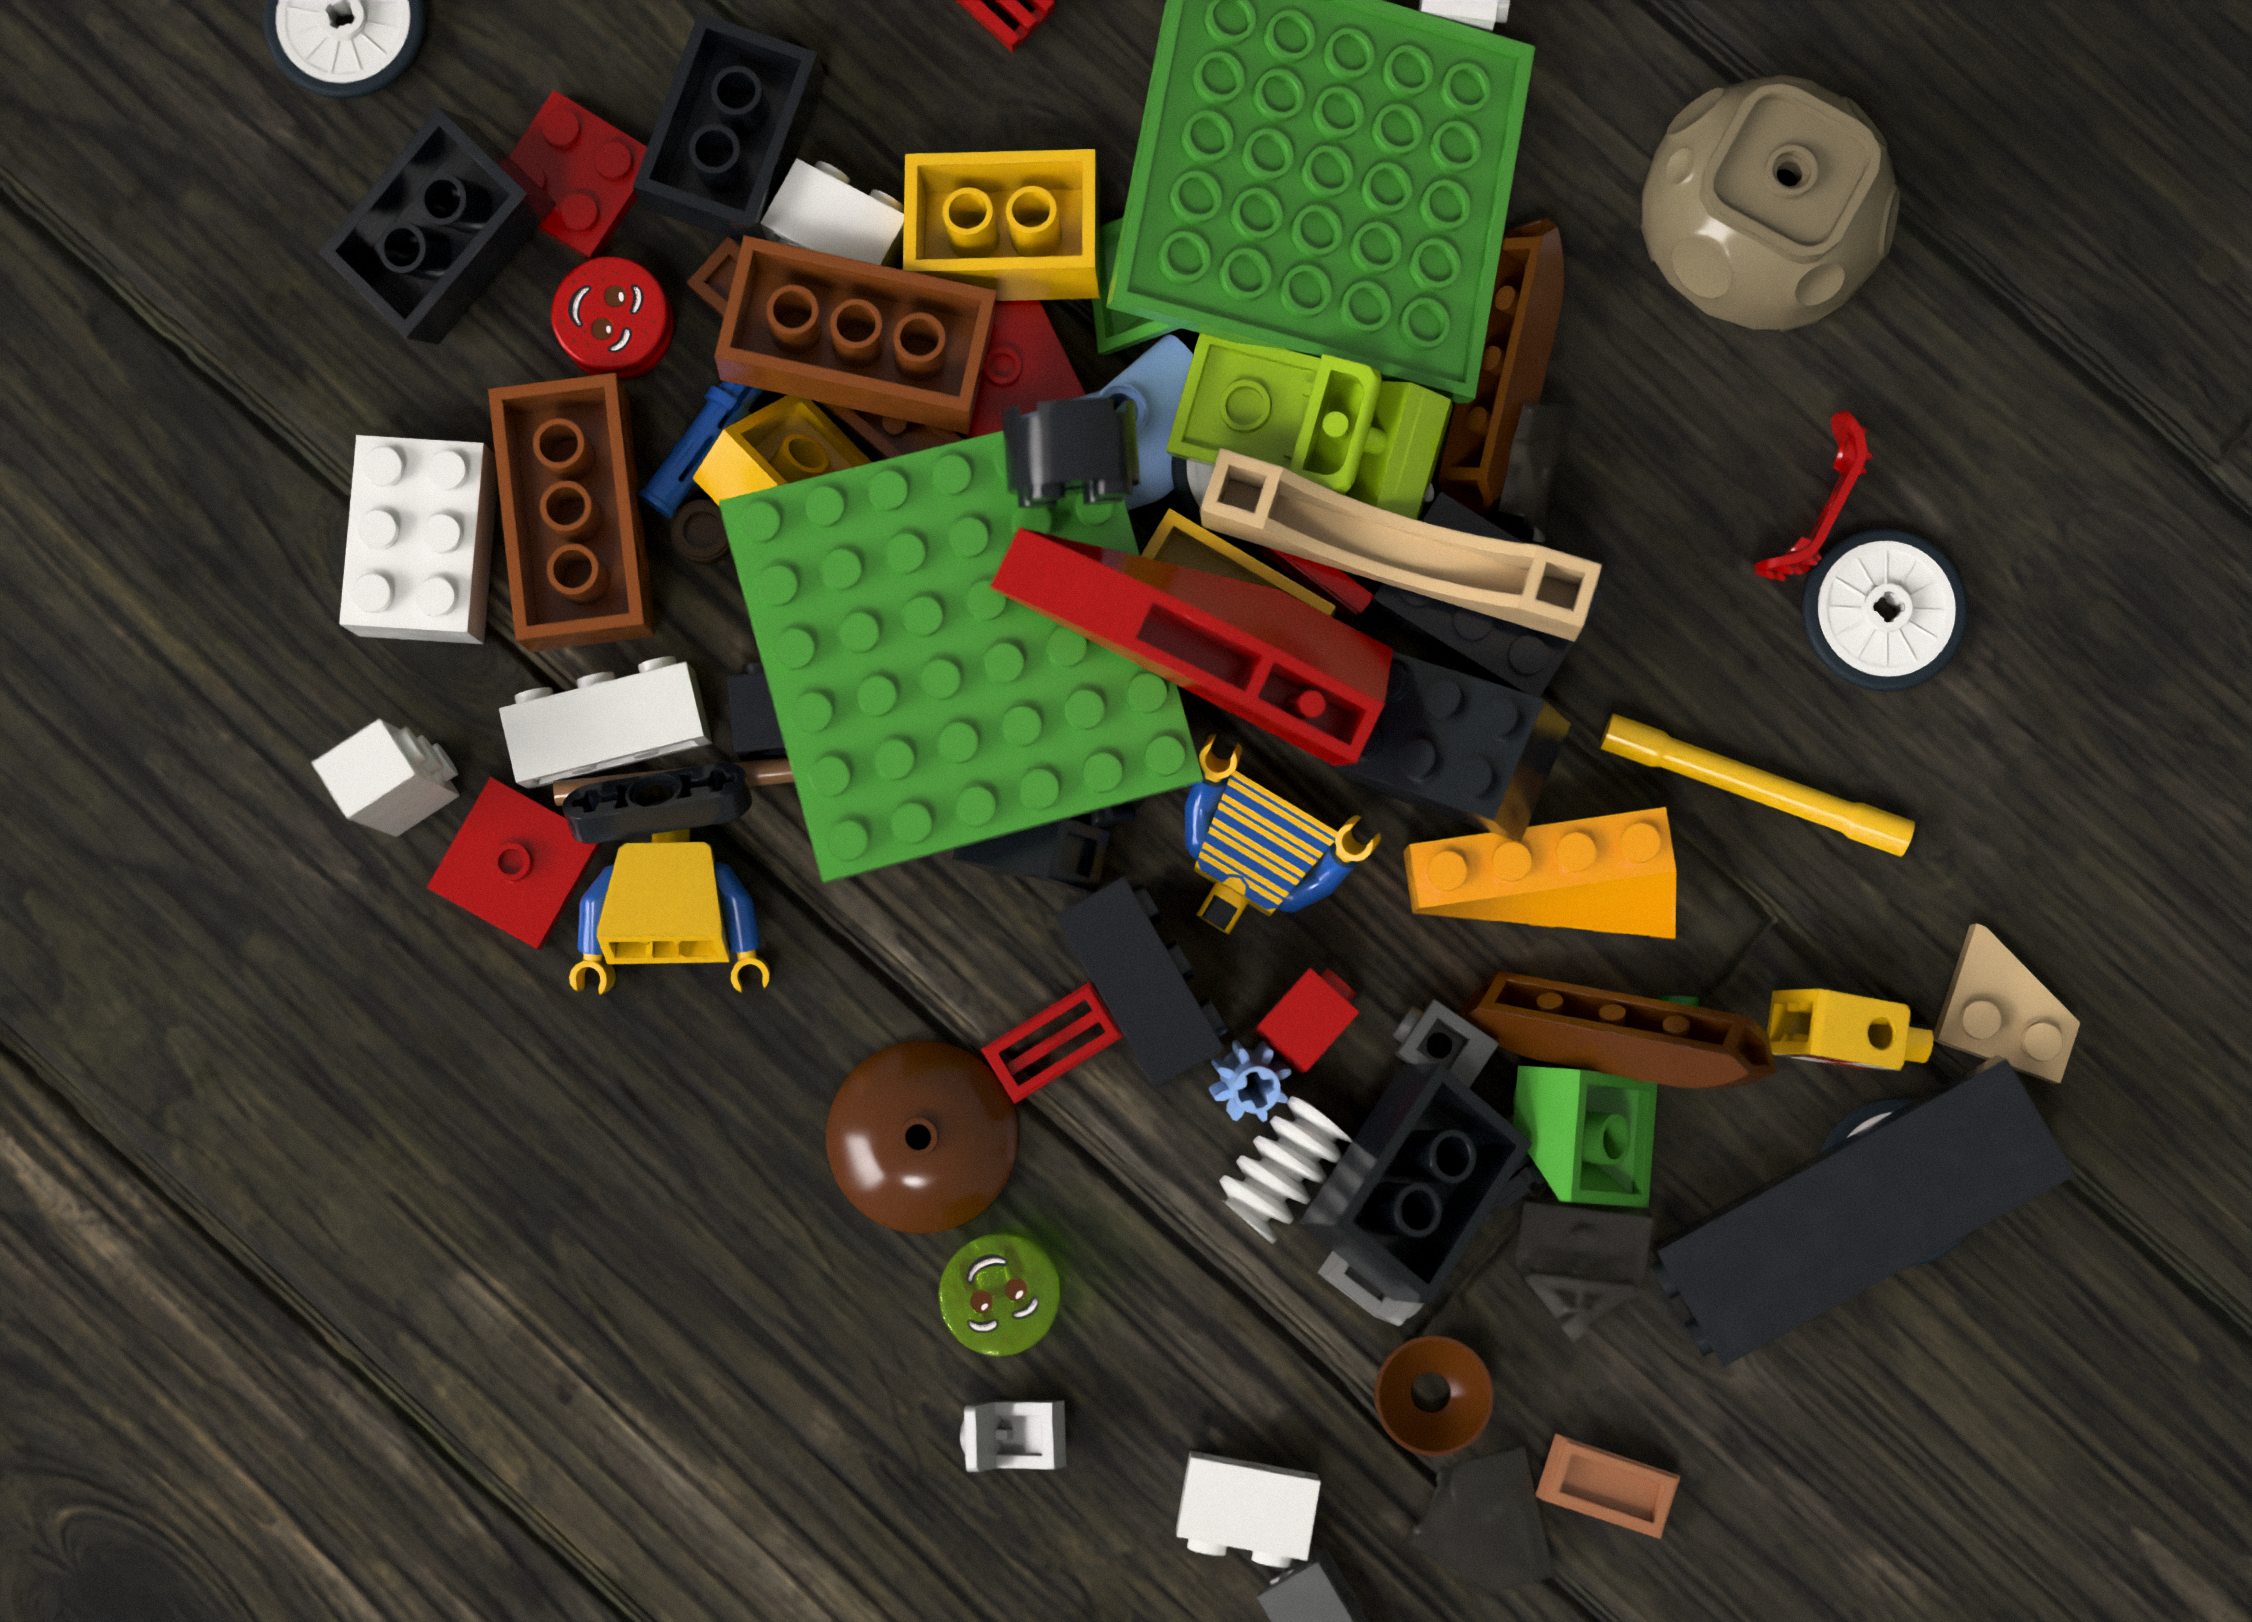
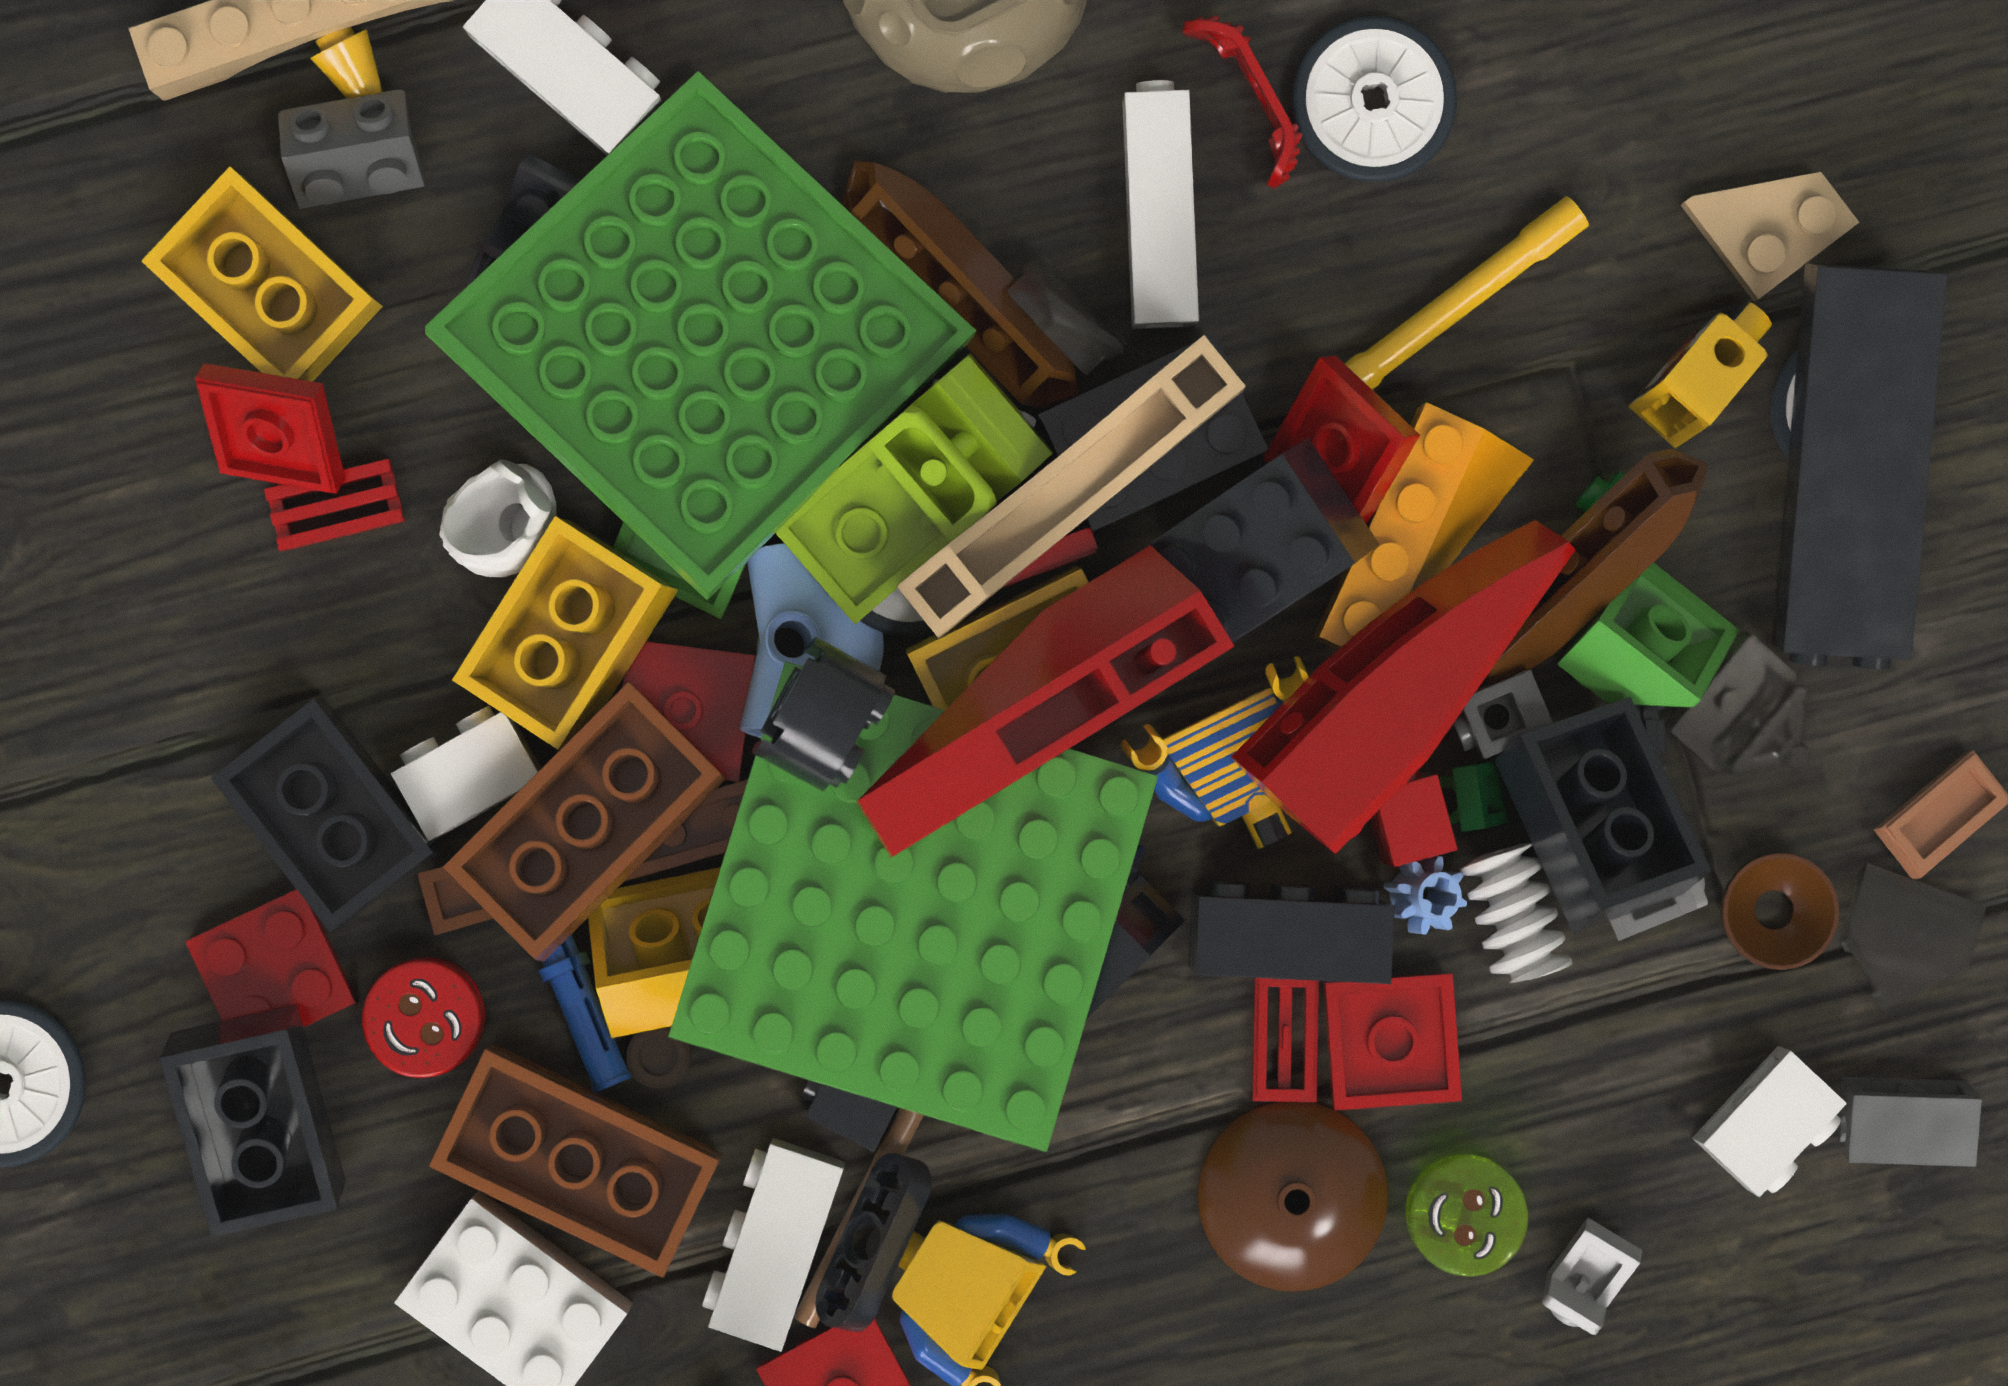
camera: 65 degrees left, 5 degrees up
none -> white hair [439,459,557,577]
none -> white brick [1122,80,1199,330]
none -> red wedge [1231,520,1576,854]
none -> red plate [1263,355,1420,525]
none -> red plate [1323,972,1462,1111]
none -> dark green tile [1438,760,1510,831]

